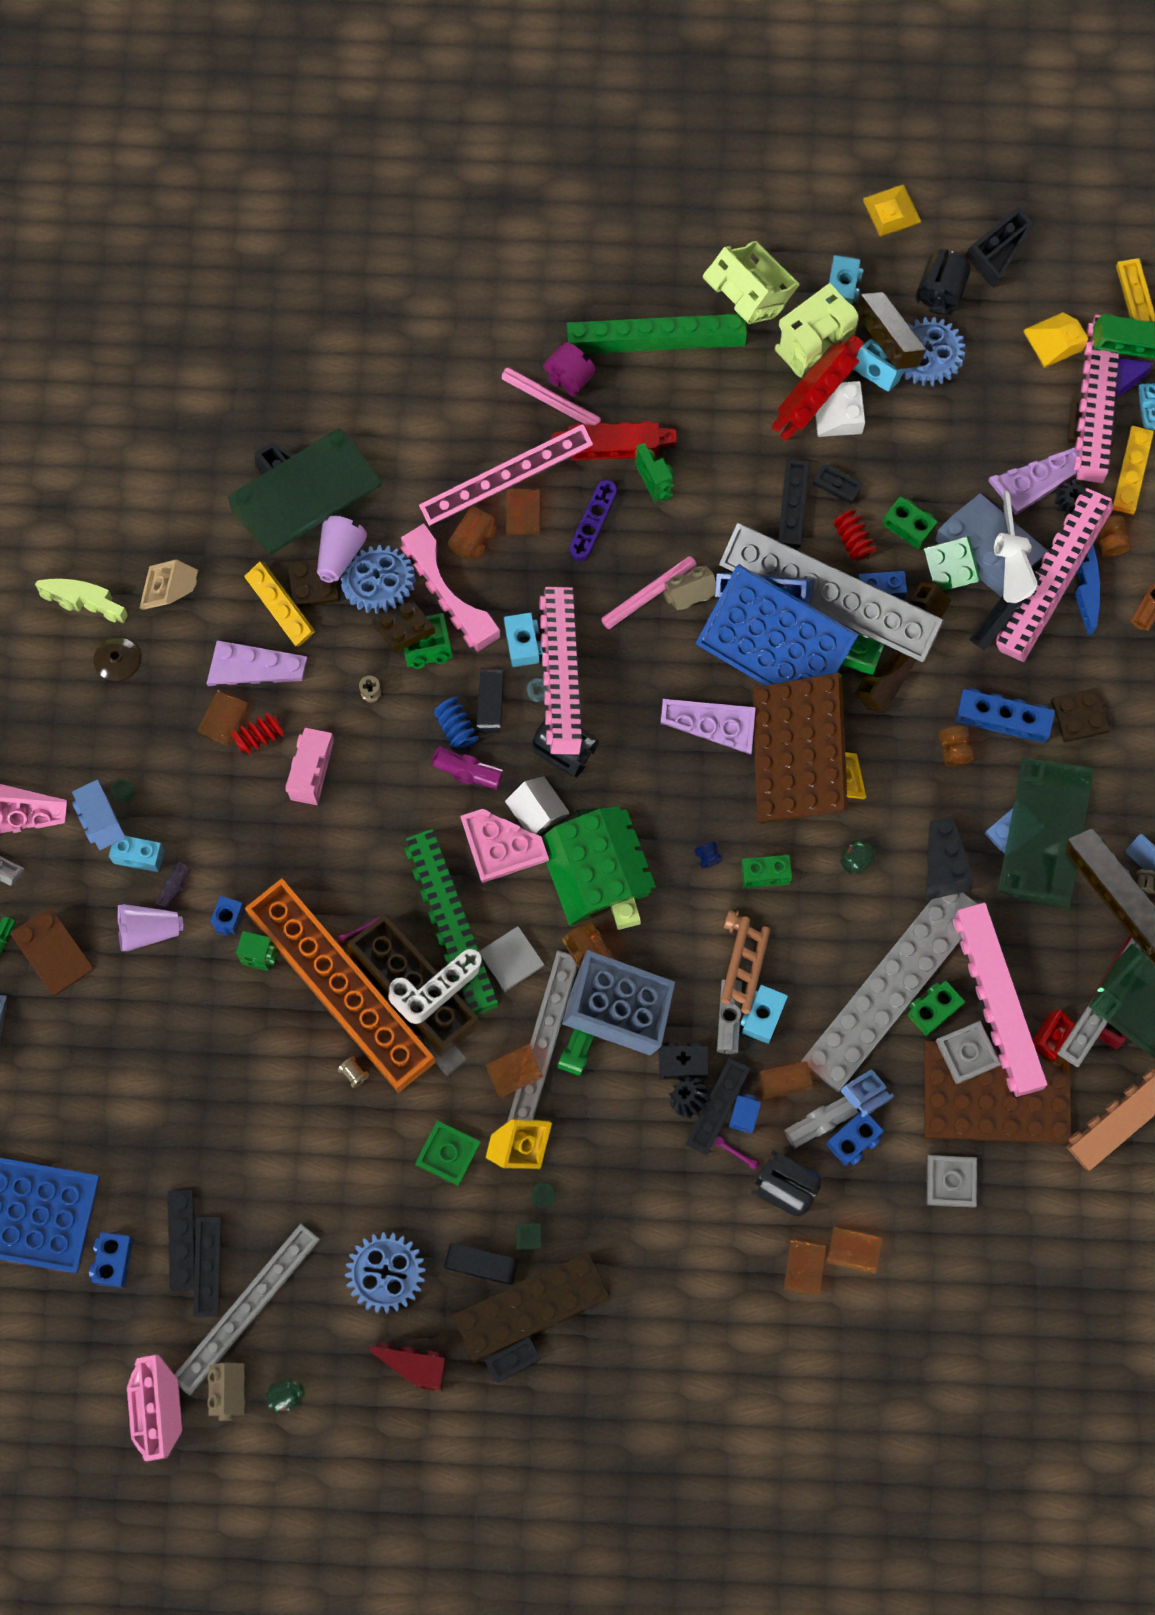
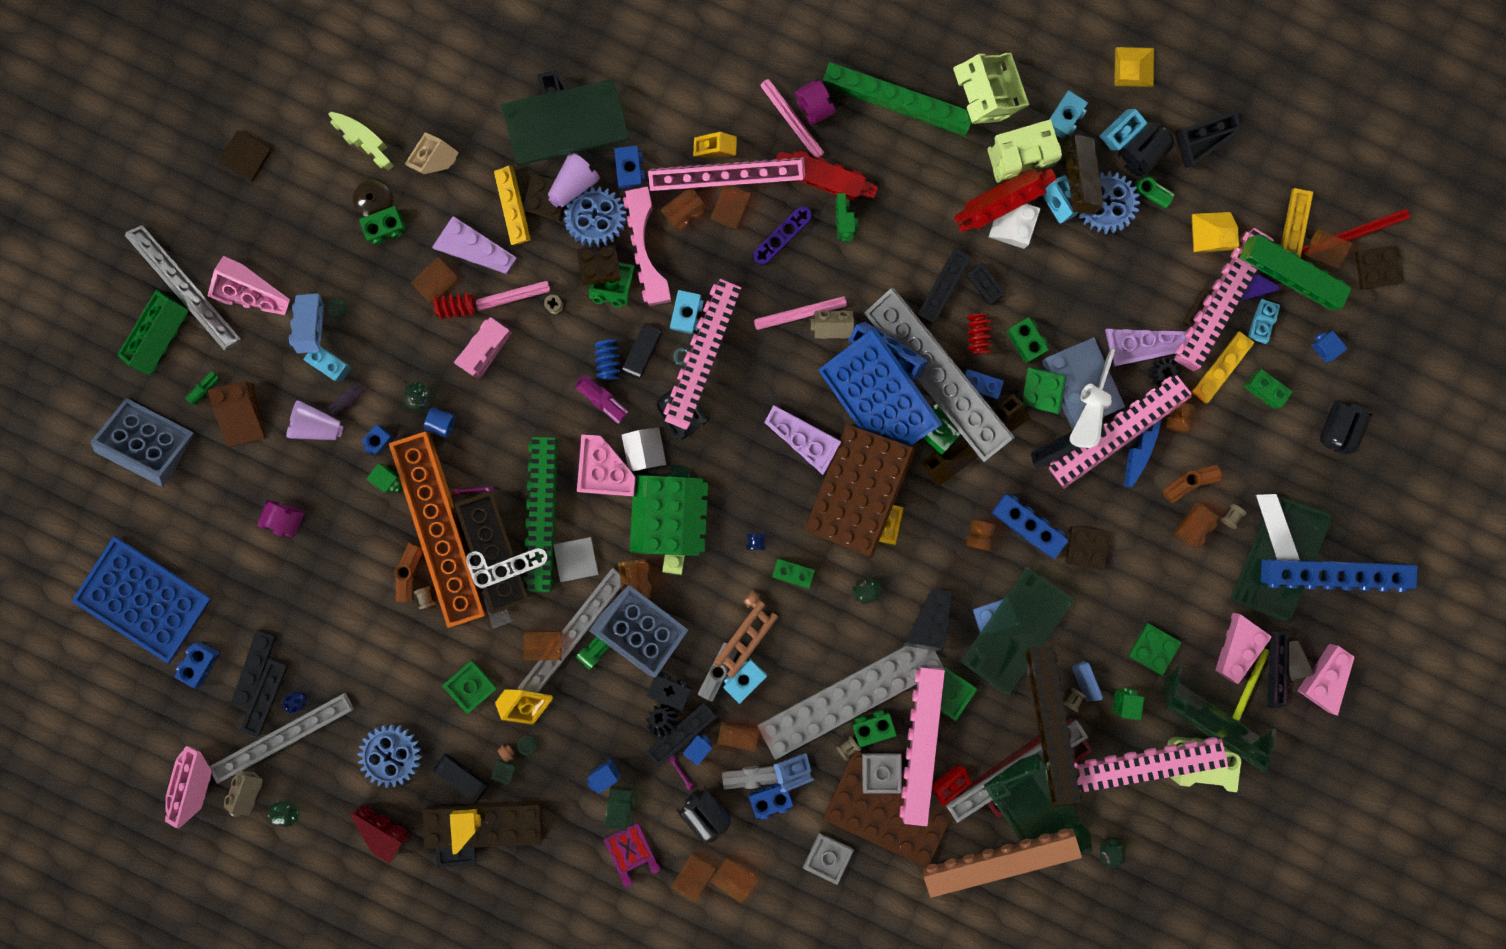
camera: 25 degrees right, 15 degrees up
none -> magenta brick [257,499,304,538]
none -> clear blue wheel [282,692,306,713]
none -> green brick [359,206,407,245]
none -> dark orange piece [394,542,423,602]
none -> clear green head [404,382,430,411]
none -> blue piece [424,407,455,438]
none -> yellow slope [450,809,481,854]
none -> bright pink axle [476,281,550,310]
none -> nougat plate [497,744,515,762]
none -> blue brick [587,758,621,794]
none -> clear green brick [604,785,637,831]
none -> flag [604,823,660,888]
none -> blue brick [614,146,645,190]
none -> yellow slope [693,132,737,158]
none -> dark tan bush [836,736,861,761]
none -> green plate [940,667,977,721]
none -> medium azure brick [1099,109,1147,150]
none -> green piece [1135,177,1175,209]

